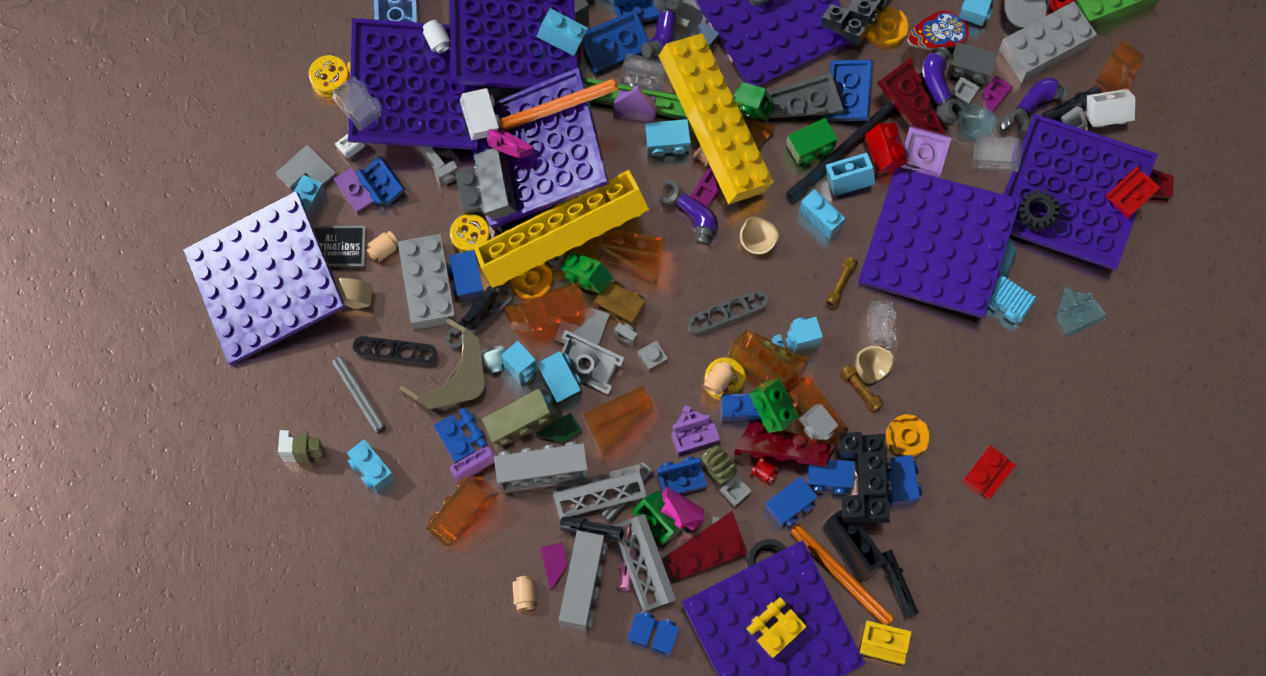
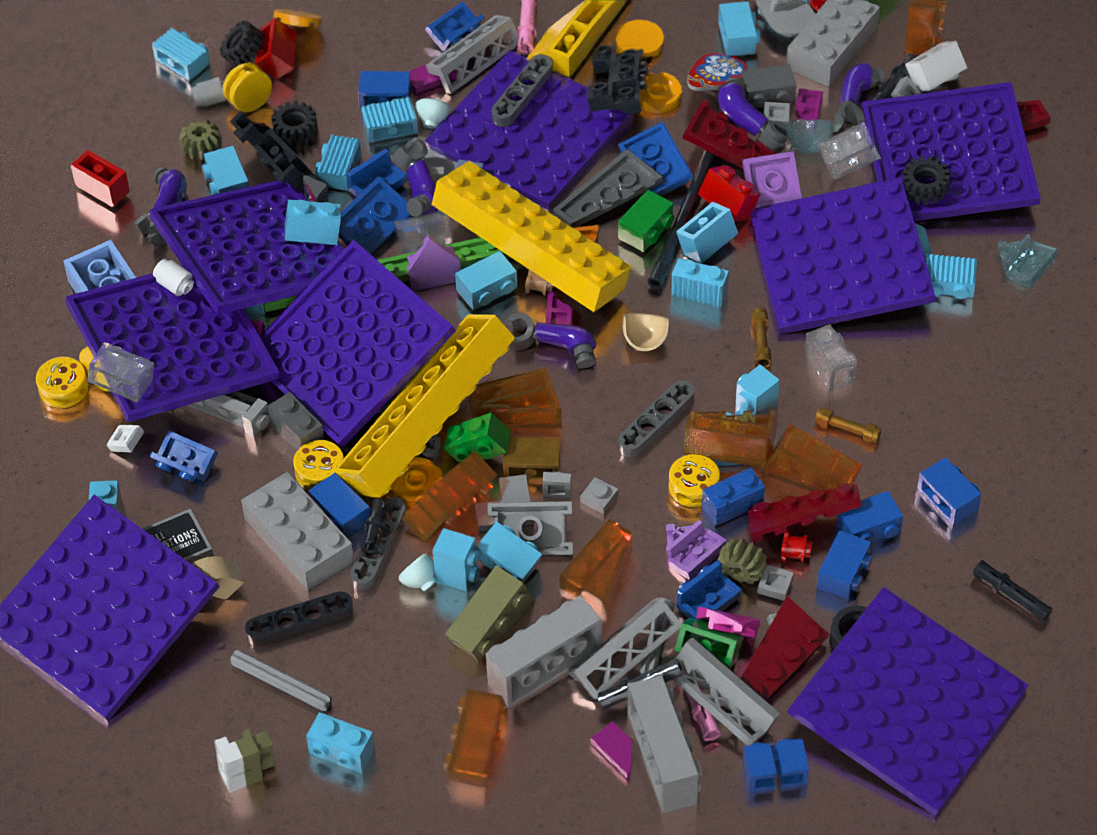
camera: 25 degrees left, 20 degrees down
light grey tile [276,145,337,189] -> none
medium lavender plate [333,168,374,214] -> none
light nougat brick [366,231,398,262] -> none
dark tan piece [399,318,485,409] -> none
blue plate [433,407,488,463] -> none
medium lavender plate [449,445,495,483] -> none
white brick [460,88,500,141] -> none
brick [474,148,517,220] -> none
dark pink slope [487,129,534,158] -> none
orange axle [500,79,619,131] -> none
light nougat brick [512,576,537,611] -> none
dark green tile [536,413,583,444] -> none
light nougat brick [703,362,735,396] -> none
green brick [734,82,774,121] -> none
yellow plate [746,597,807,658] -> none
green brick [749,378,799,433] -> none
orange axle [791,524,895,626] -> none
light grey brick [799,404,838,440] -> none
black brick [823,510,888,581] -> none
black bracket [839,432,893,523] -> none
tan helmet [856,346,894,384] -> none
yellow plate [860,621,911,665] -> none
light orange tile [886,414,930,458] -> none
red plate [963,445,1017,500] -> none
red plate [1105,167,1160,219] -> none

